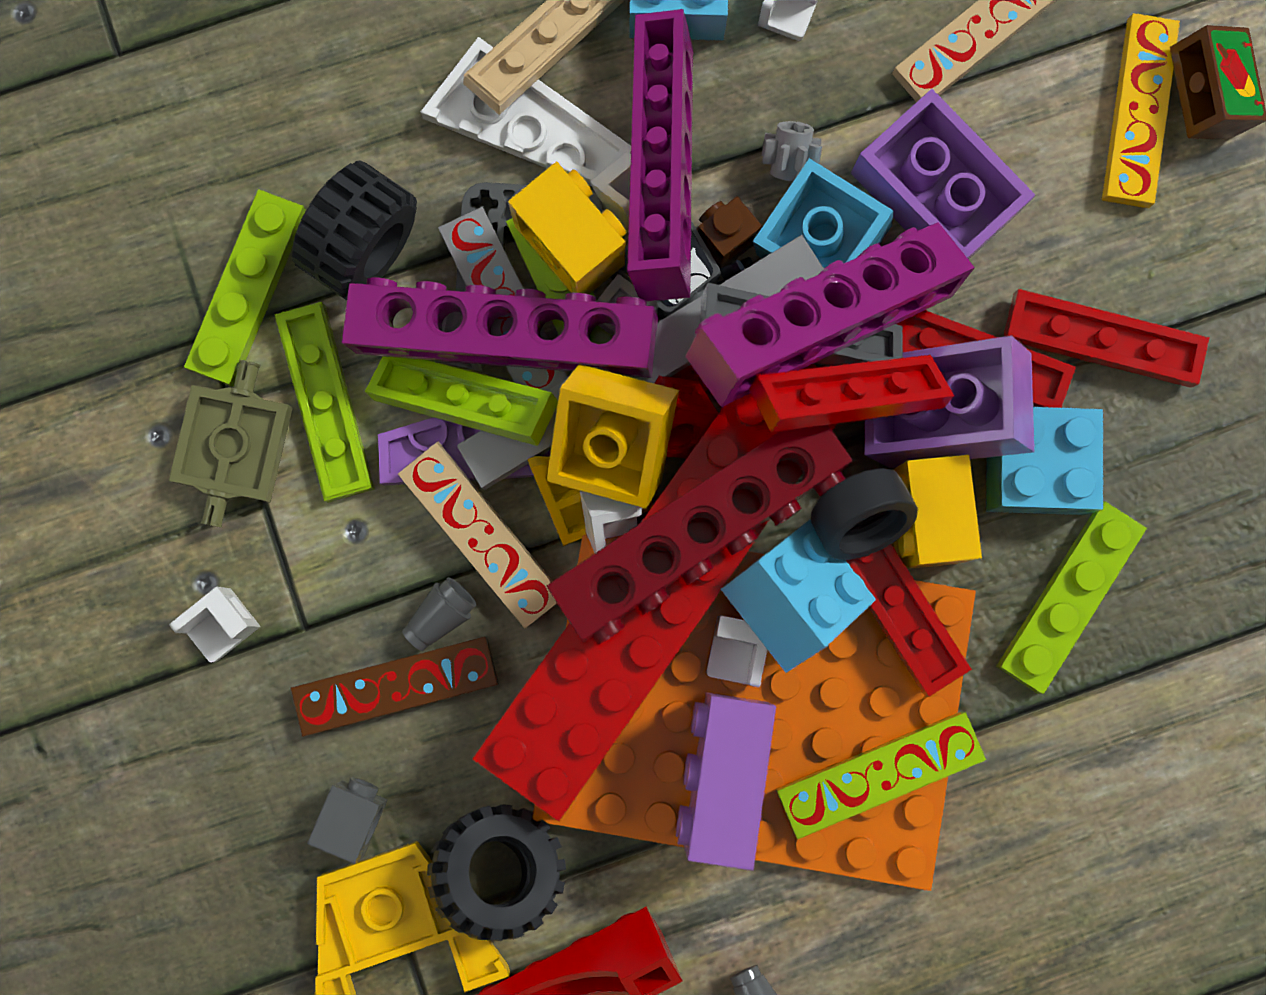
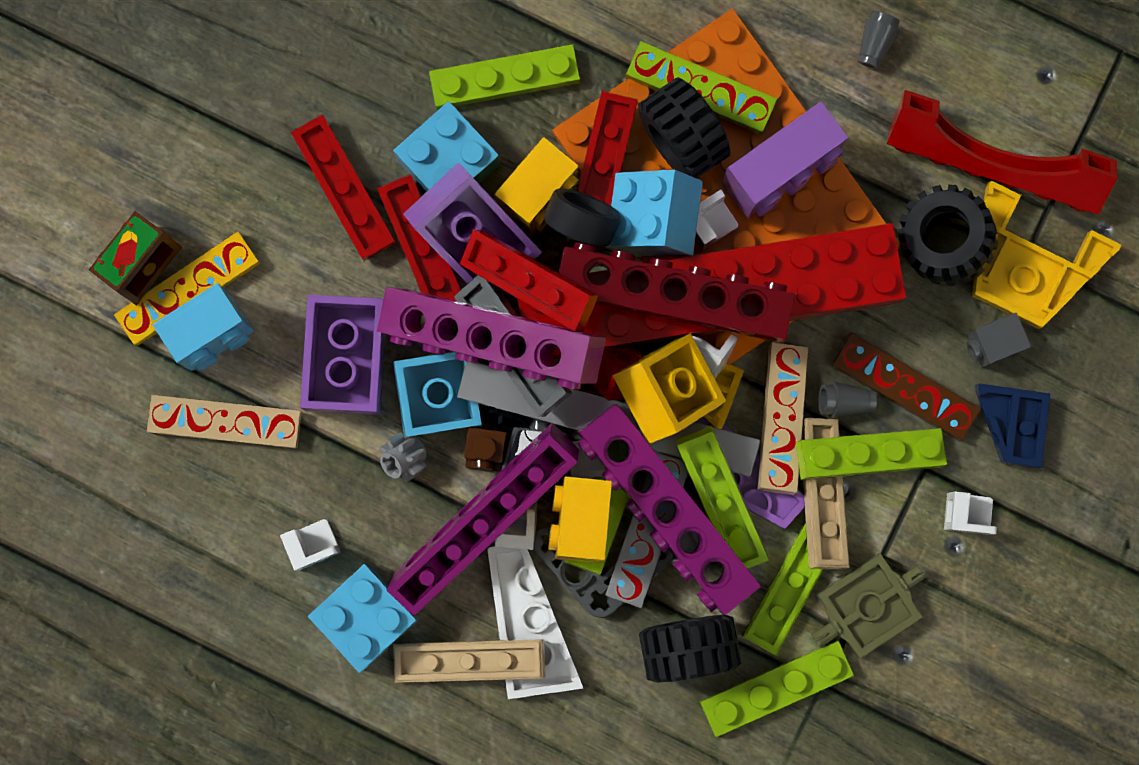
camera: 135 degrees left, 0 degrees up
none -> medium azure brick [152,283,255,371]
none -> black tyre [638,77,731,179]
none -> lime plate [796,428,947,480]
none -> tan tile [801,418,850,570]
none -> dark blue wing [975,383,1050,468]

